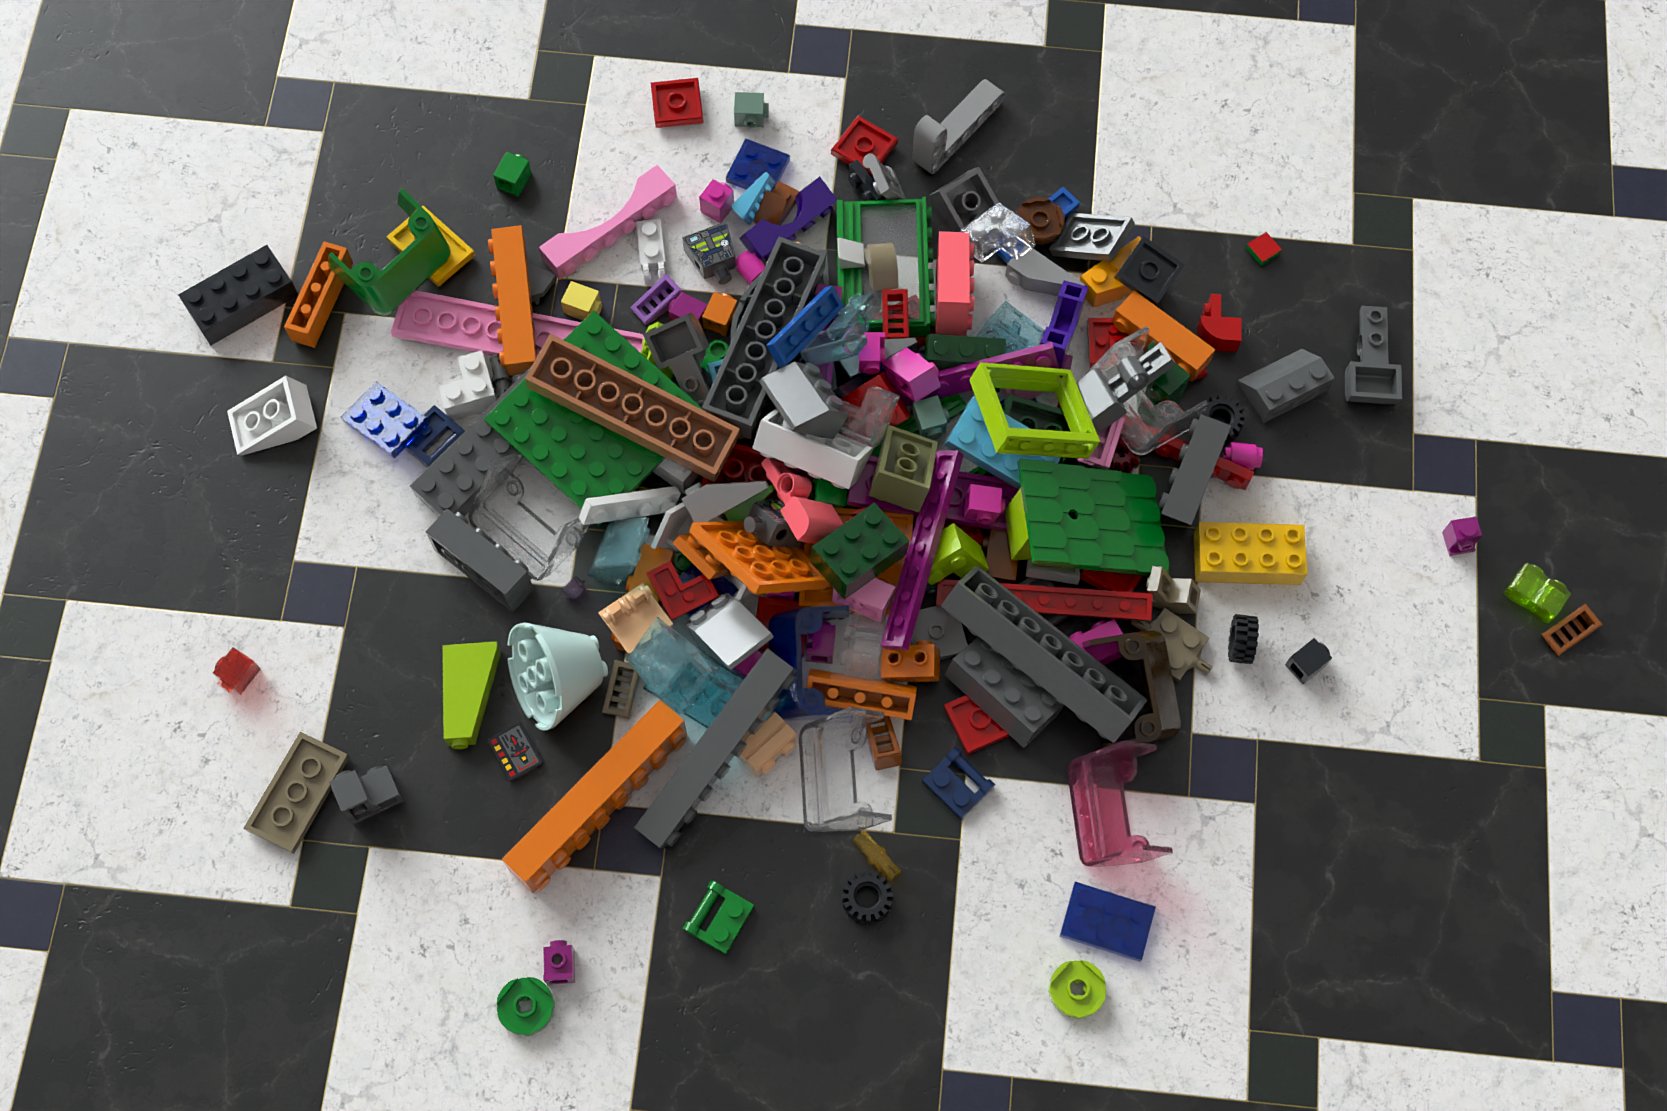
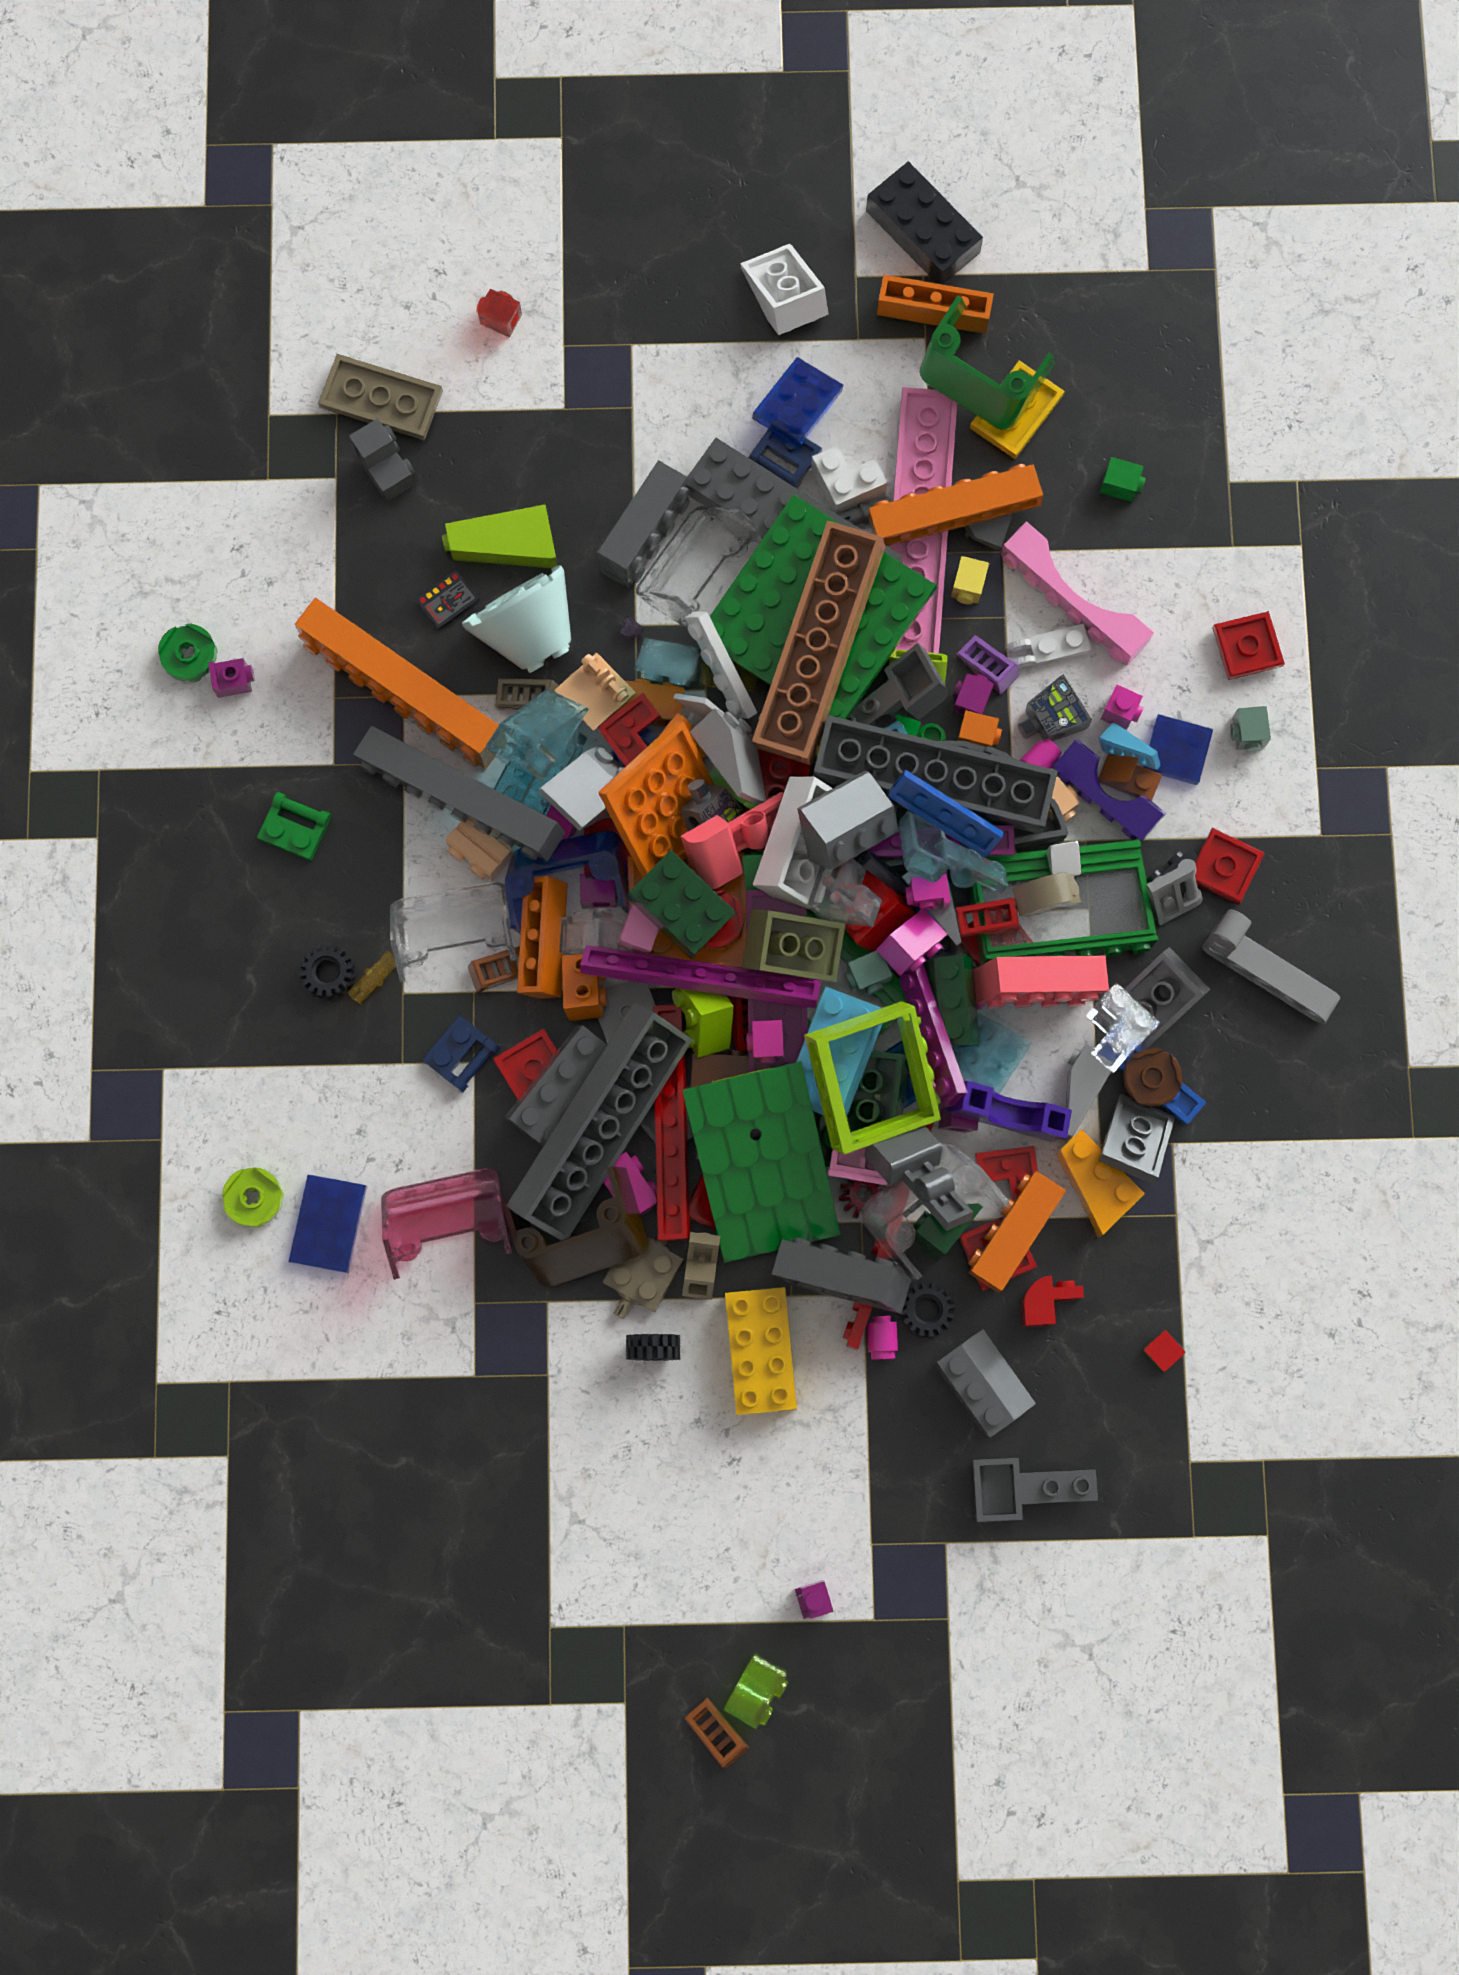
camera: 85 degrees right, 10 degrees up
black plate [1114,236,1184,306] -> none
black brick [1285,638,1332,684] -> none

